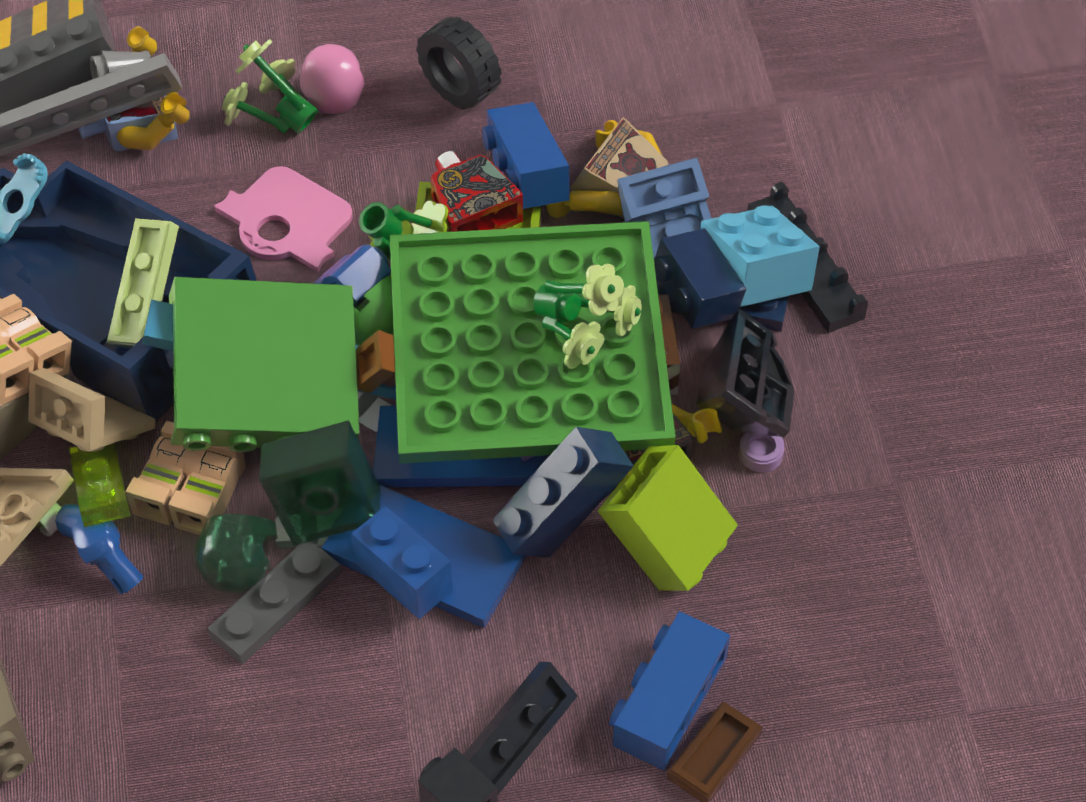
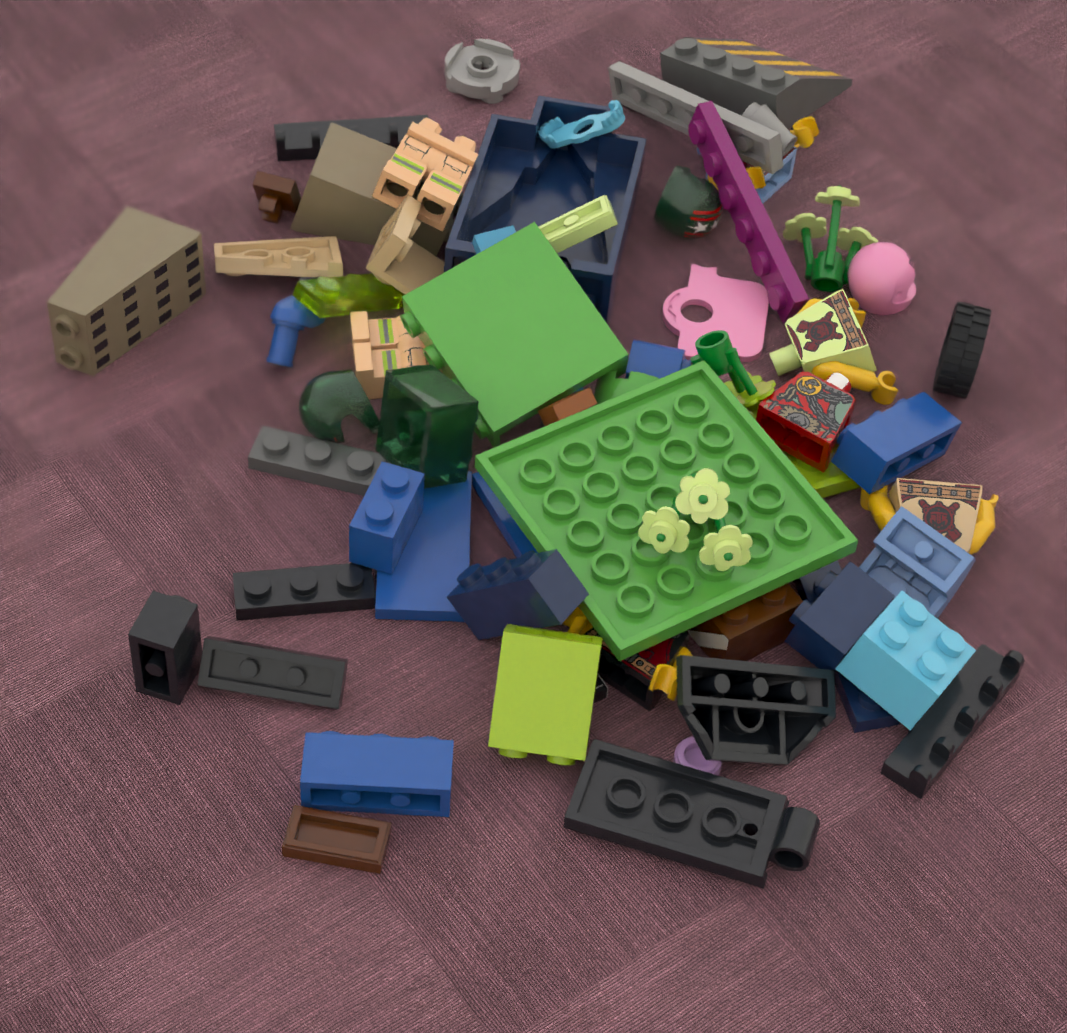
camera: 60 degrees right, 5 degrees down
none -> black plate [233,563,376,621]
none -> black hinge [563,739,820,888]
none -> helmet [653,165,723,240]
none -> magenta plate [688,101,809,324]
none -> torso [769,289,898,405]

